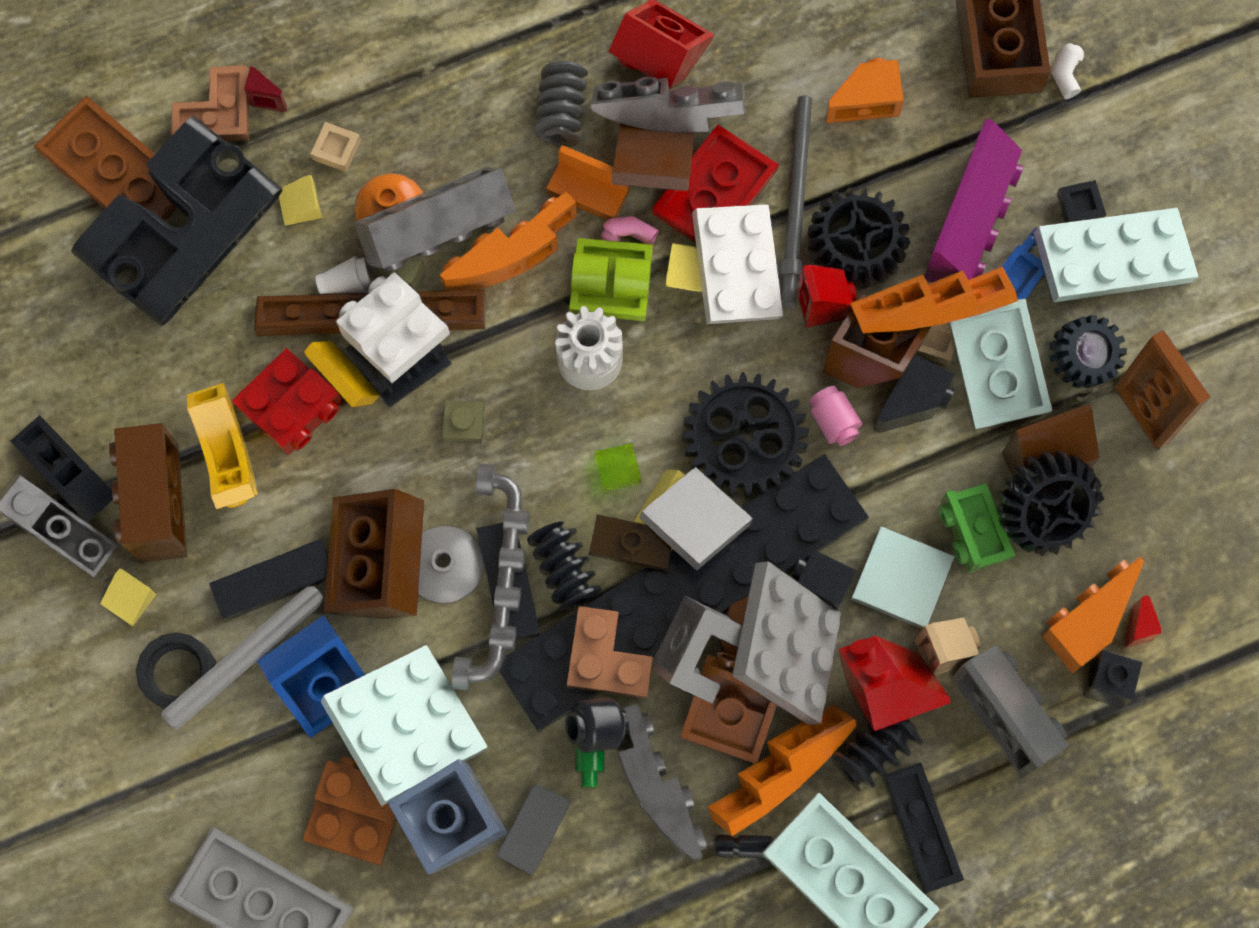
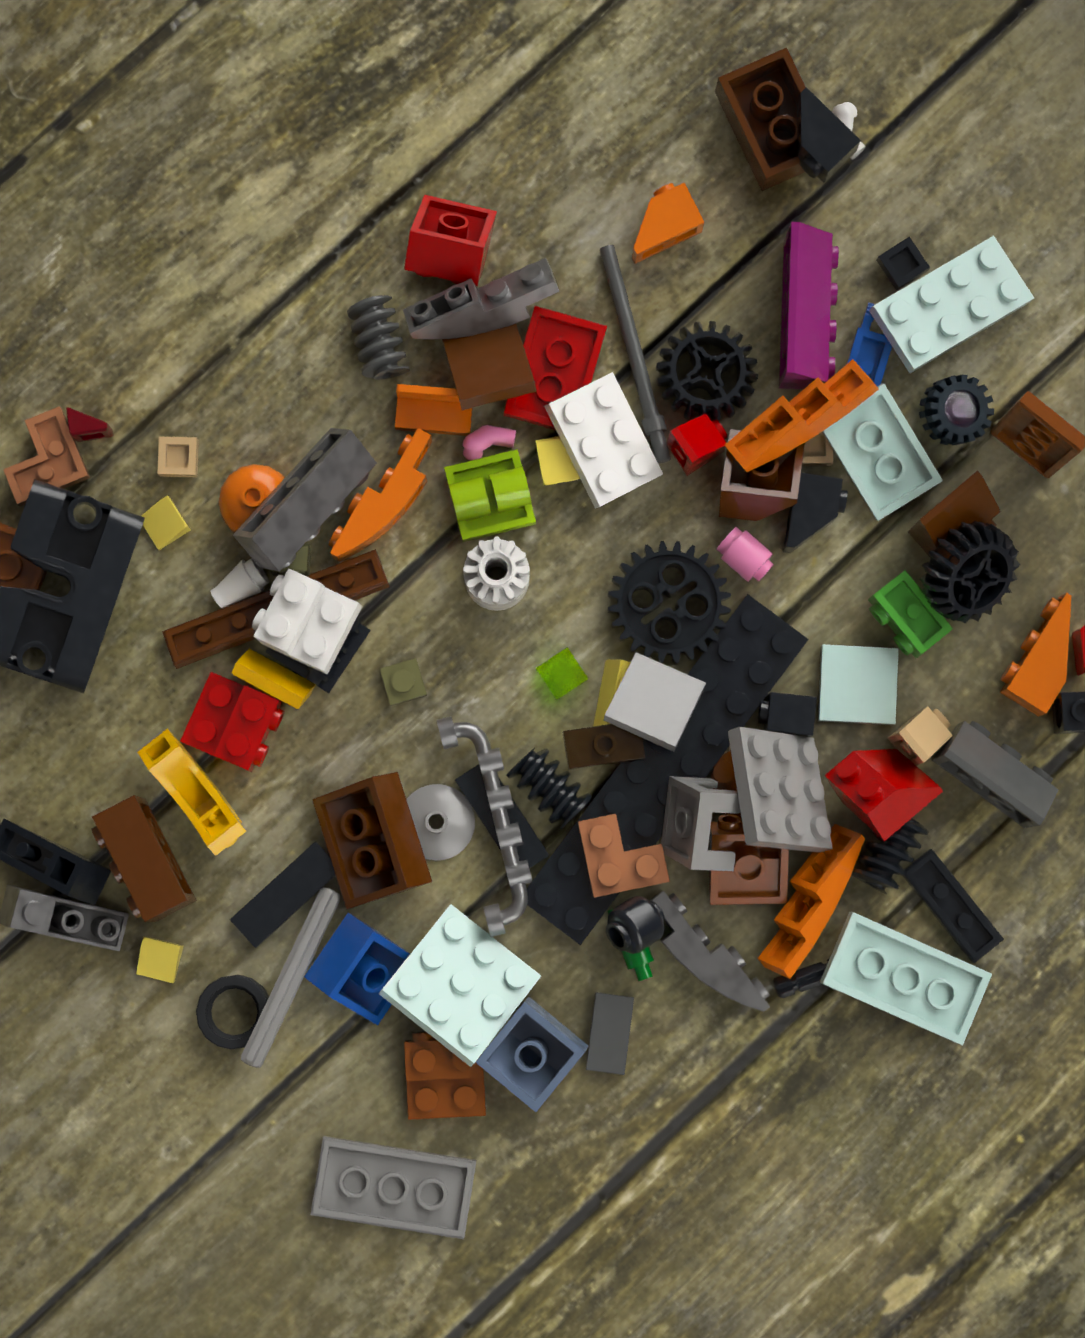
camera: 25 degrees left, 10 degrees up
none -> black slope [797,87,861,183]

